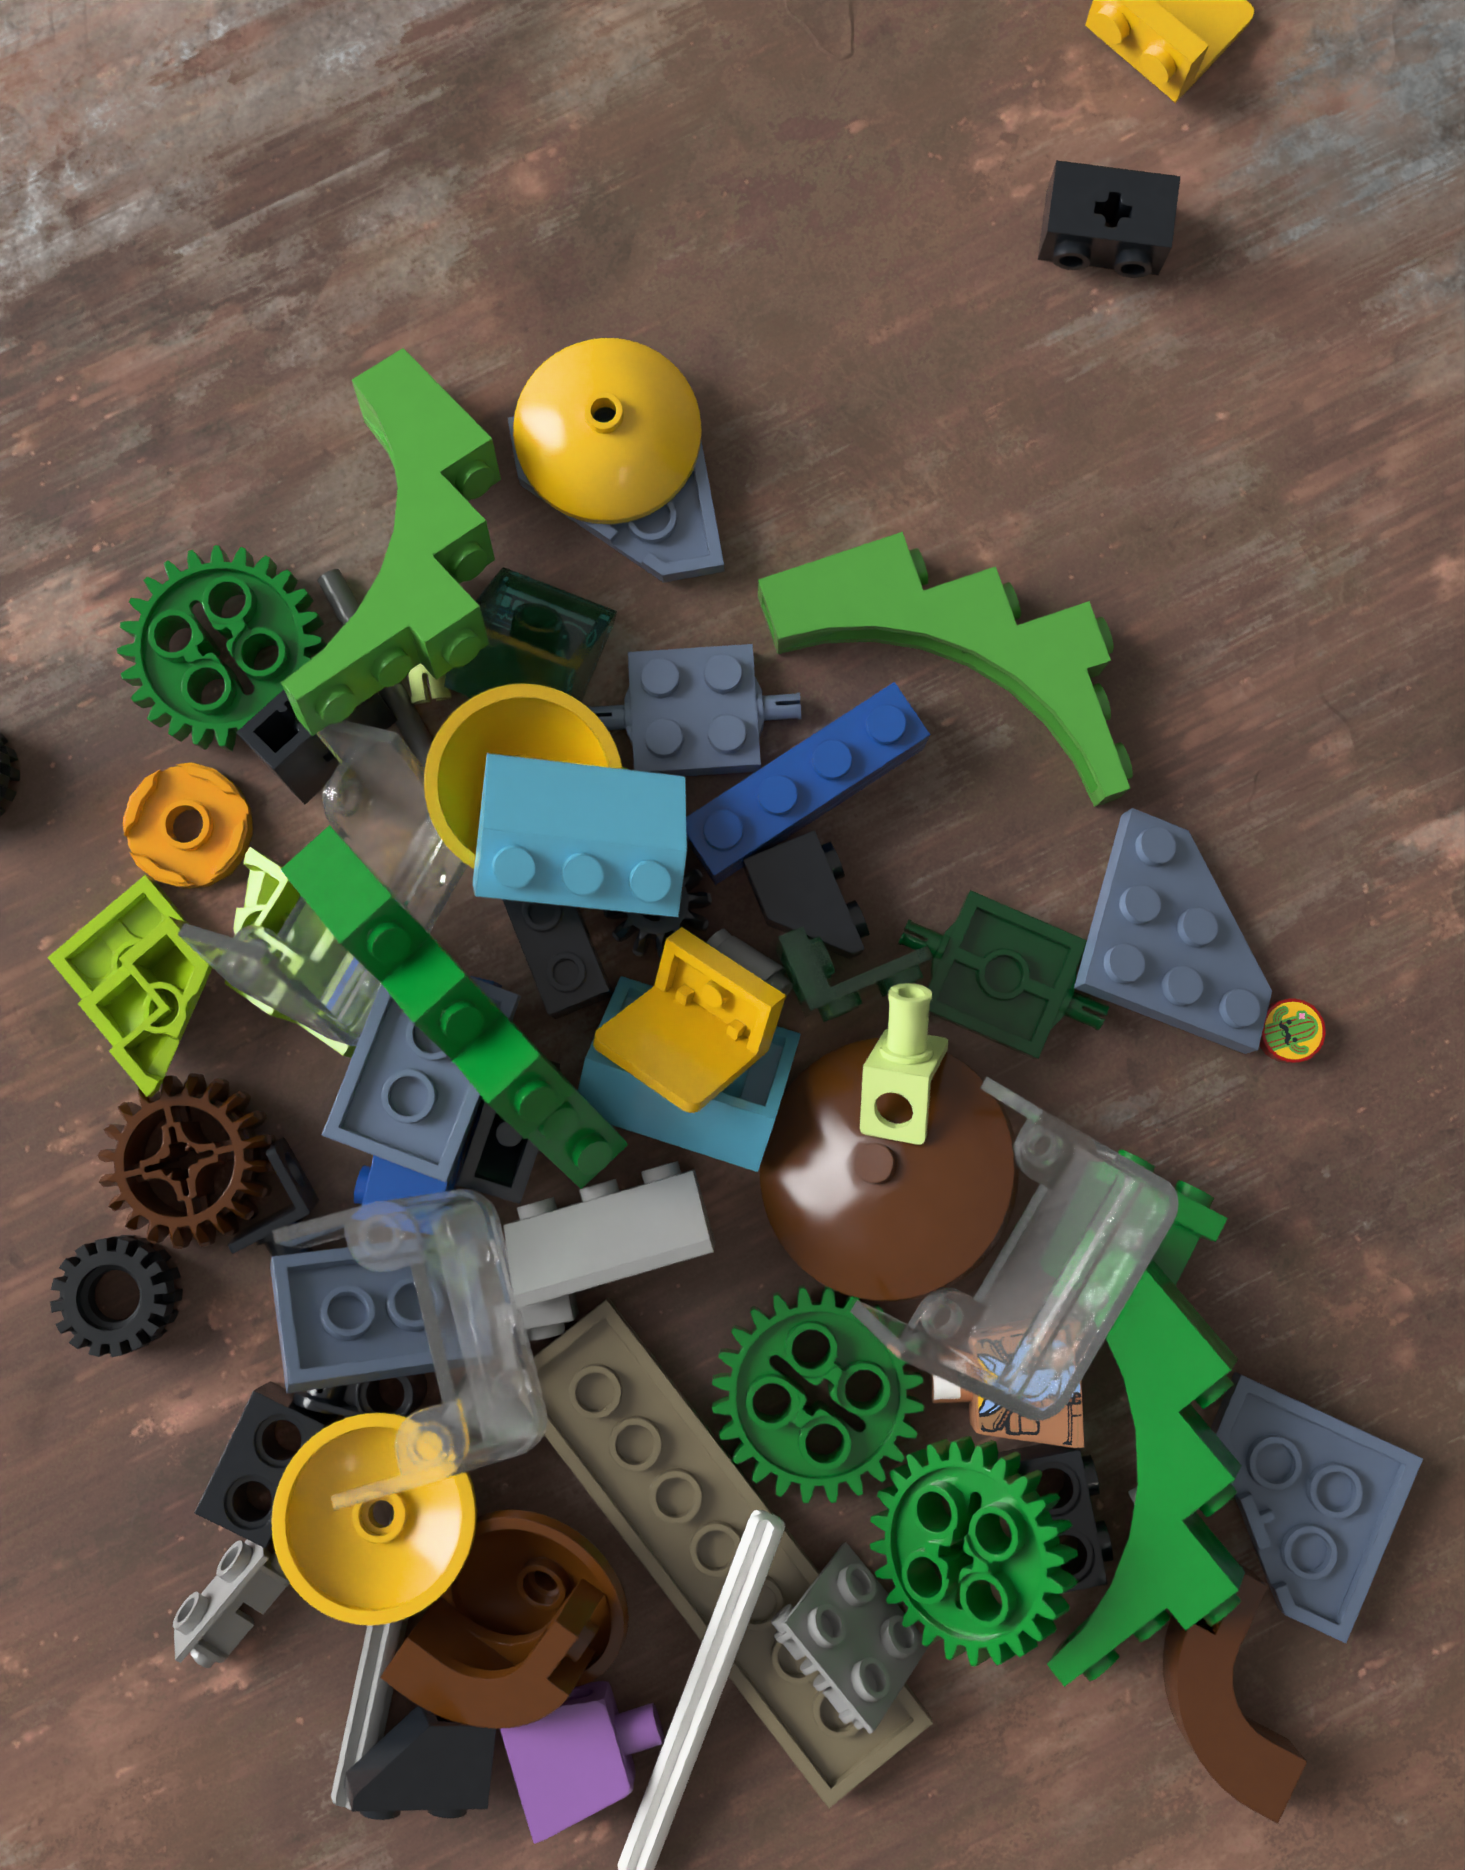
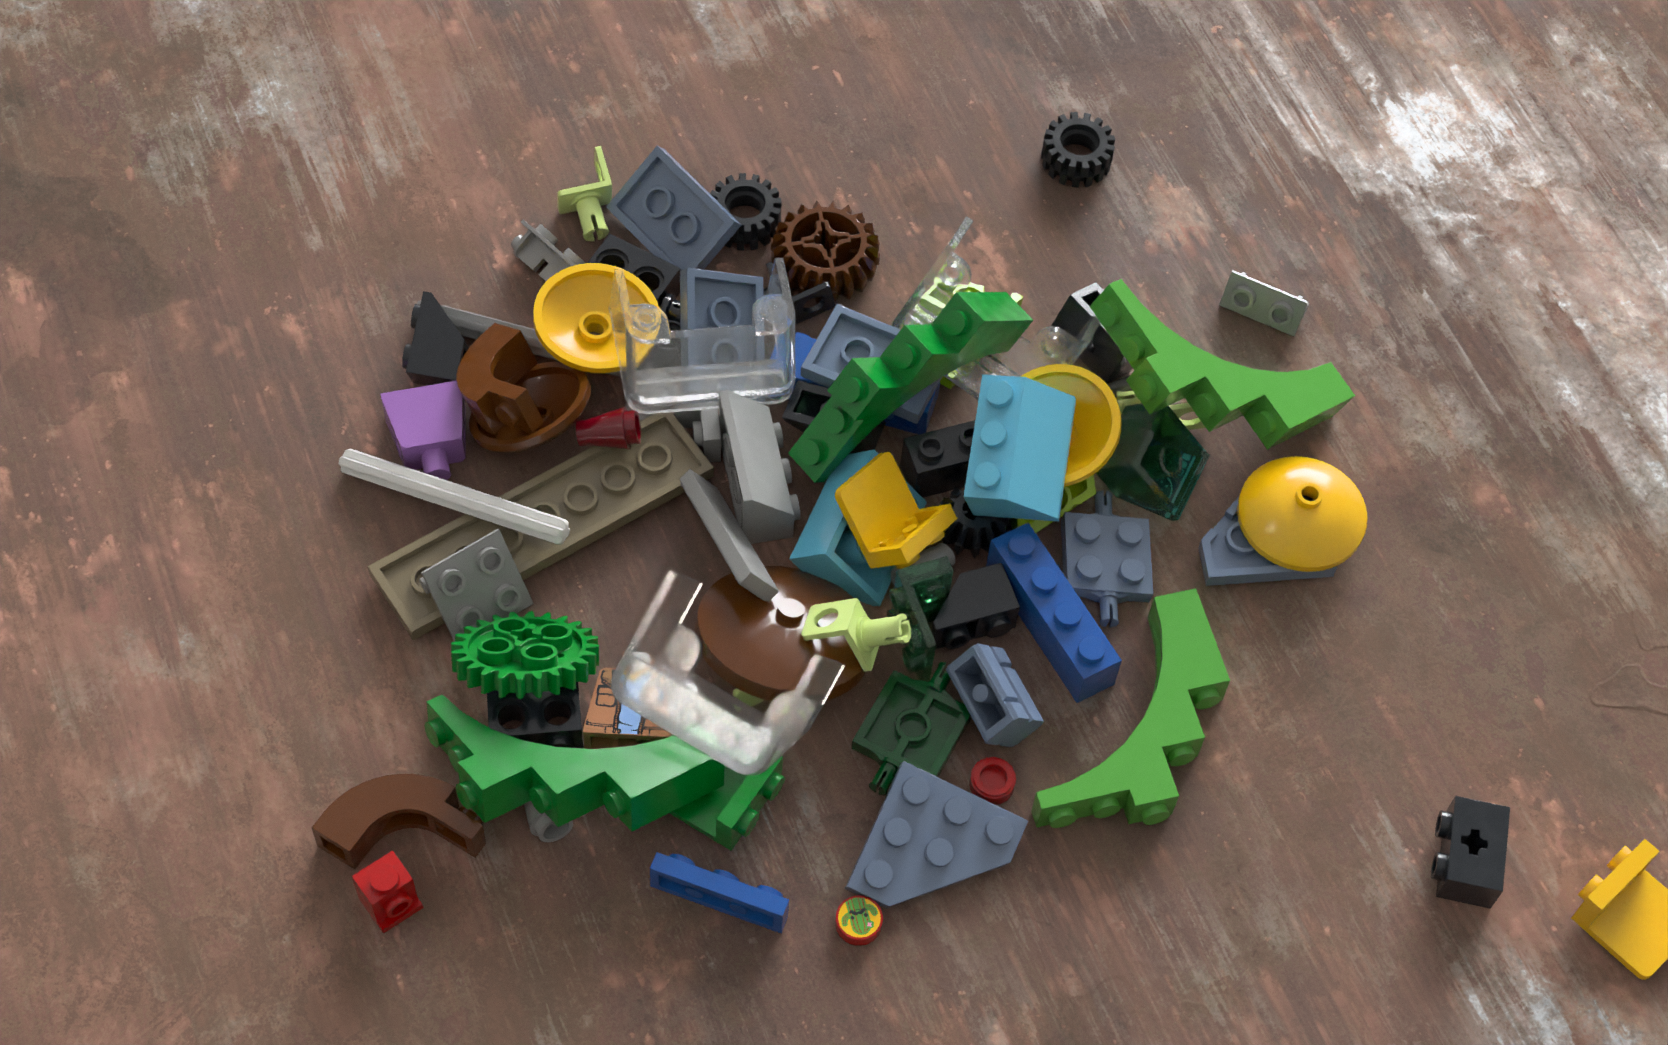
camera: 85 degrees right, 25 degrees down
lime slope [47,875,213,1097] -> none
green gear [117,545,327,752] -> none
light orange tile [123,762,253,889] -> none
green gear [712,1285,924,1503] -> none
sand blue plate [1211,1371,1423,1643] -> none
none -> red brick [352,850,424,934]
none -> yellowish green bracket [557,146,612,241]
none -> dark red cone [576,407,641,449]
none -> sand blue plate [606,145,741,272]
none -> blue plate [650,852,789,934]
none -> light grey tile [680,469,779,602]
none -> sand blue brick [946,643,1044,747]
none -> red tile [969,757,1016,805]
none -> light grey hinge [1219,270,1309,336]

